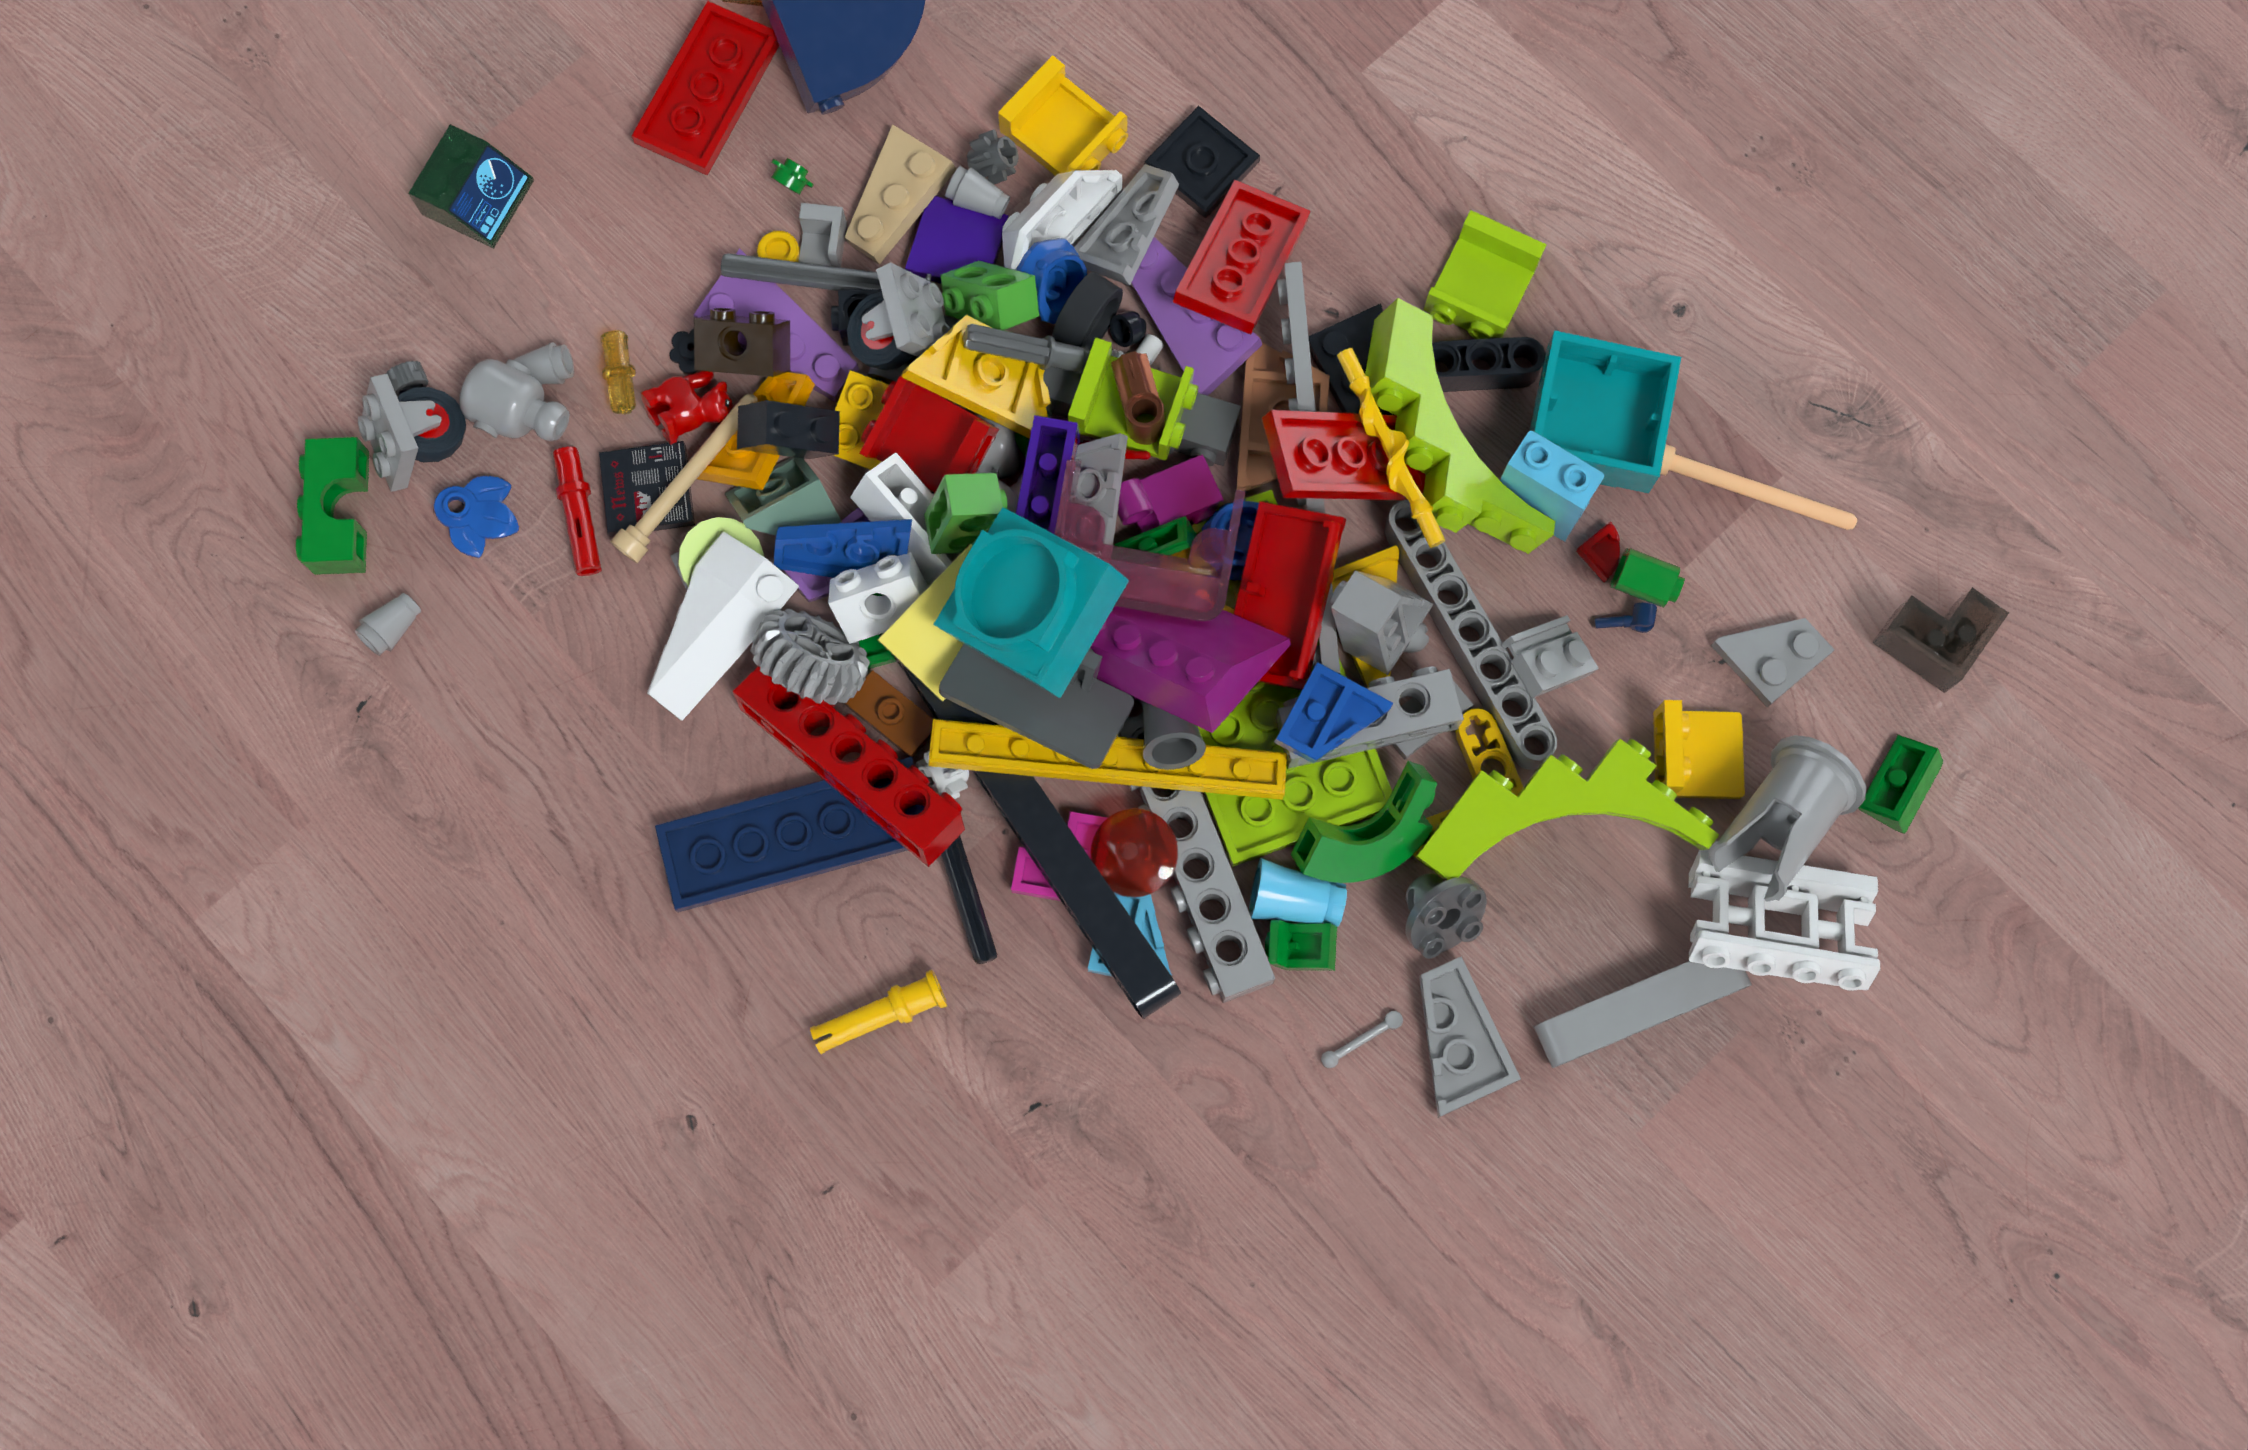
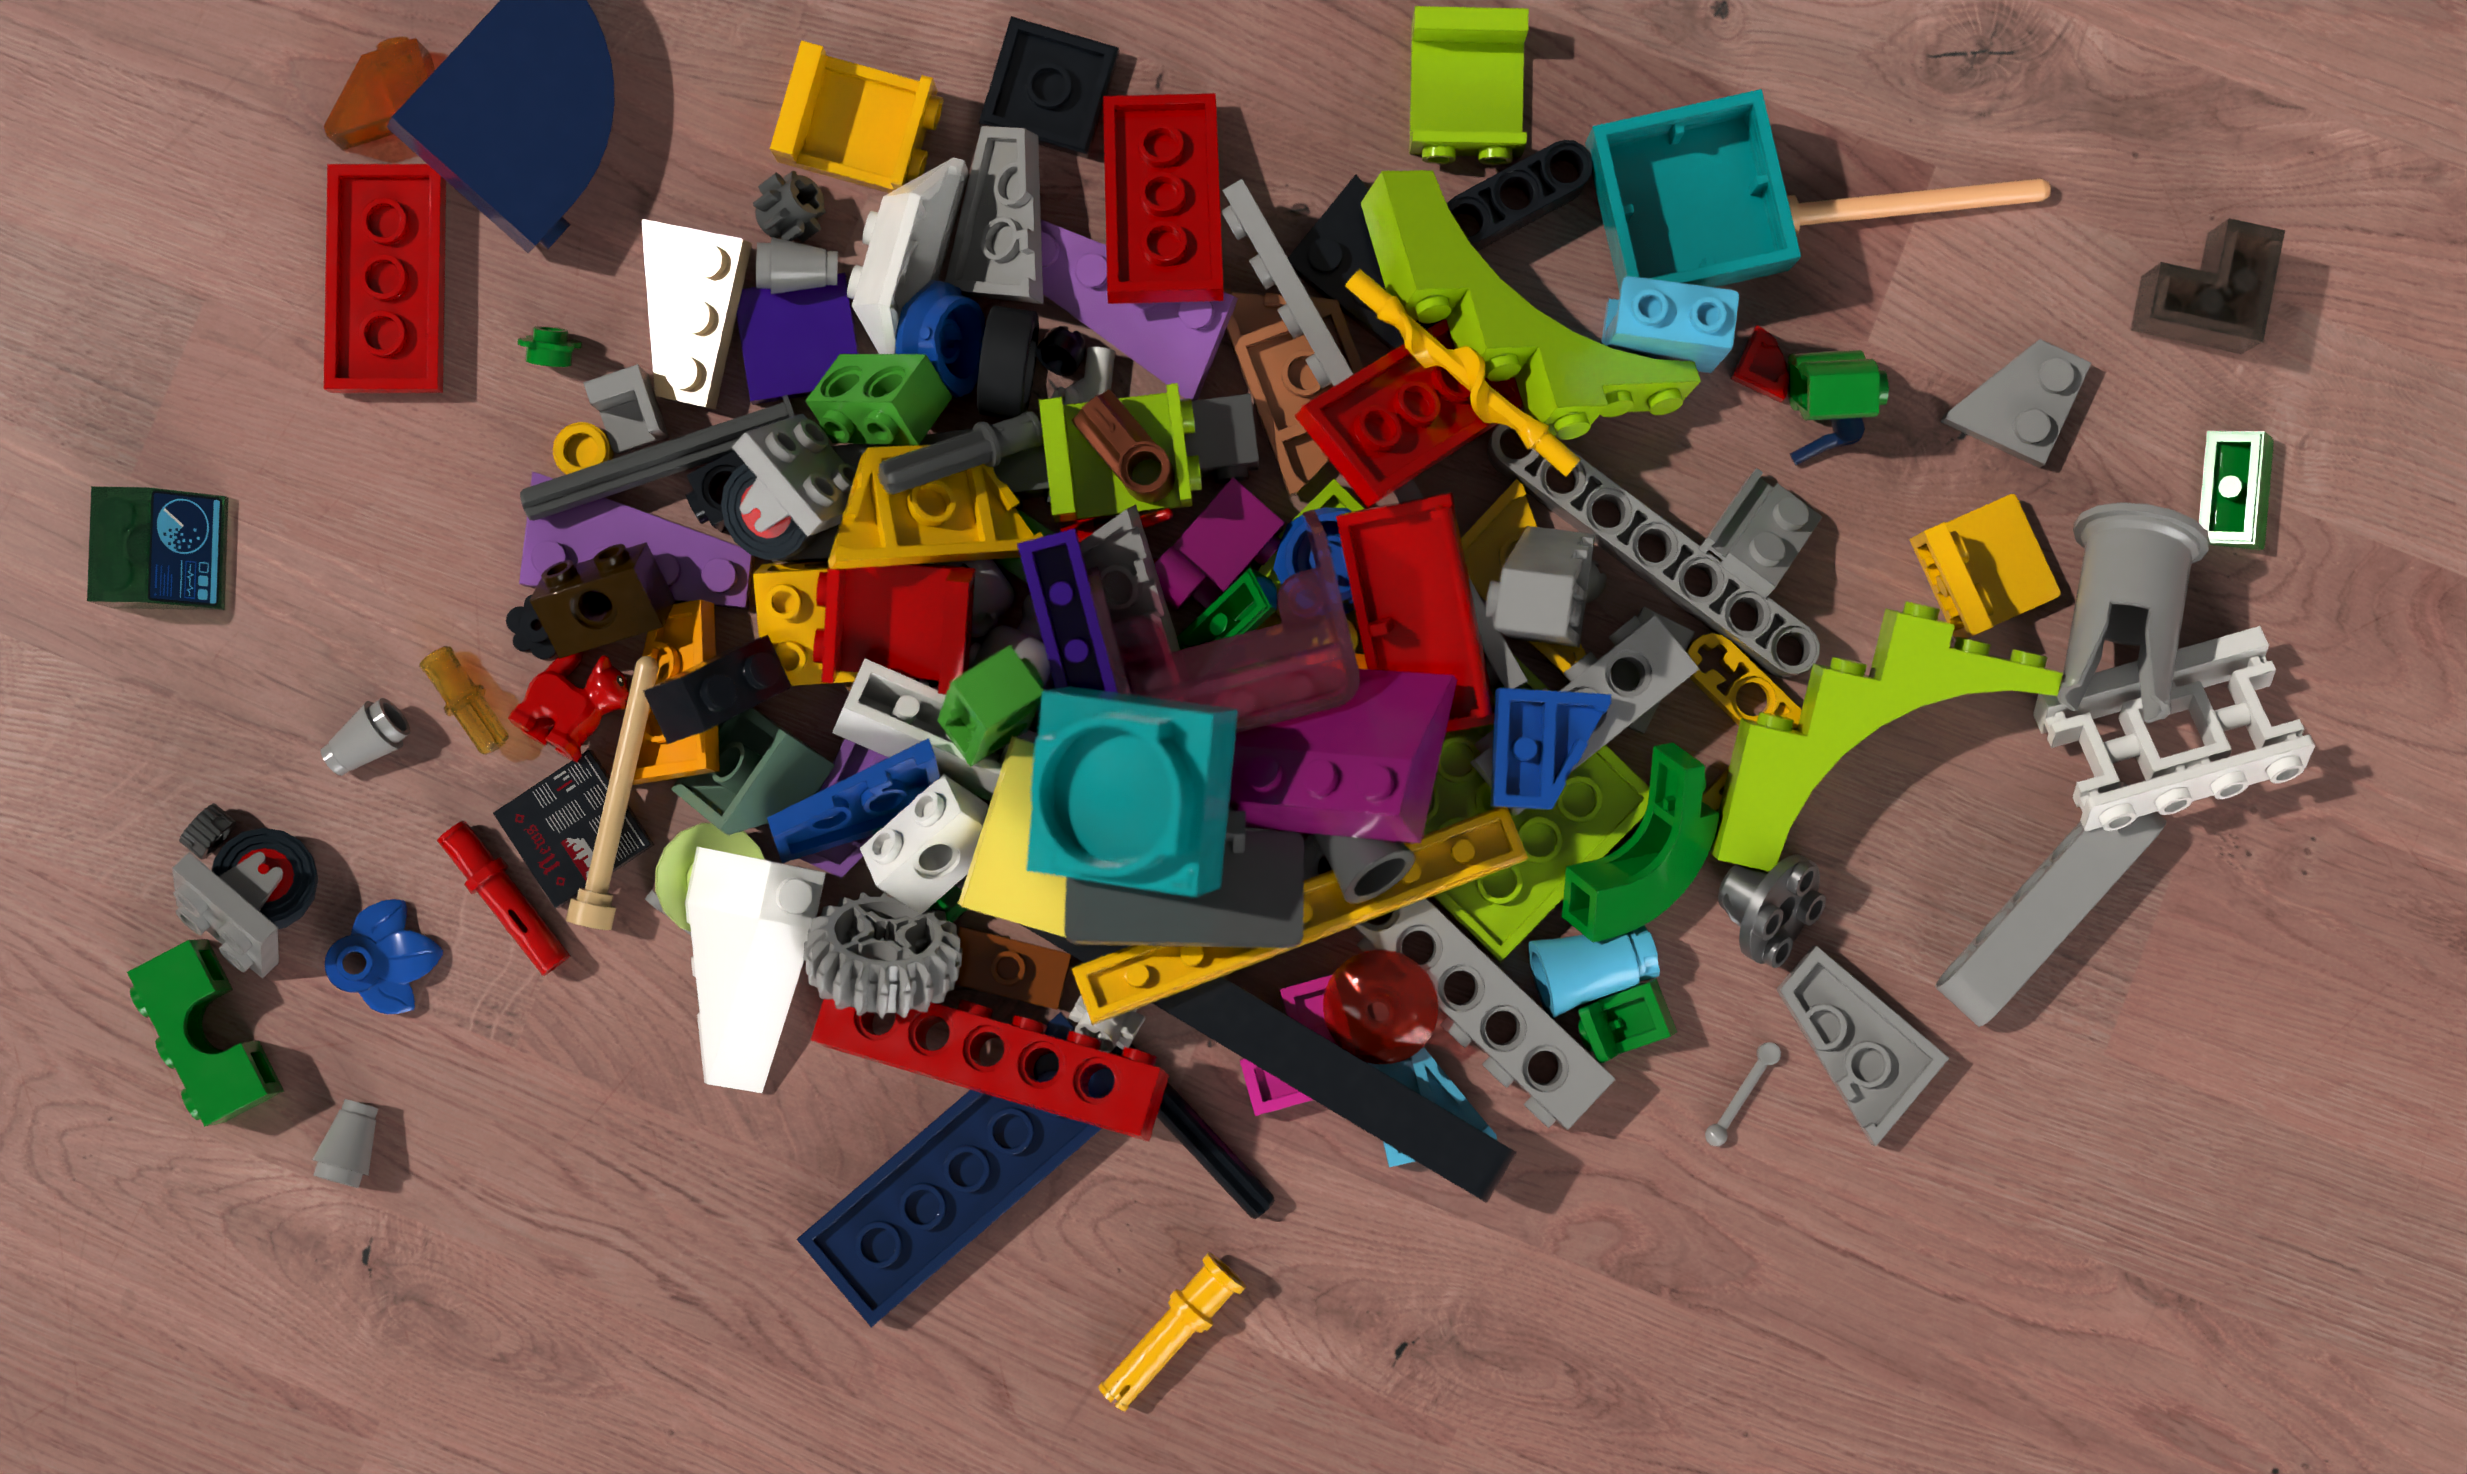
camera: 25 degrees left, 10 degrees up
light grey piece [459,359,570,441] -> none

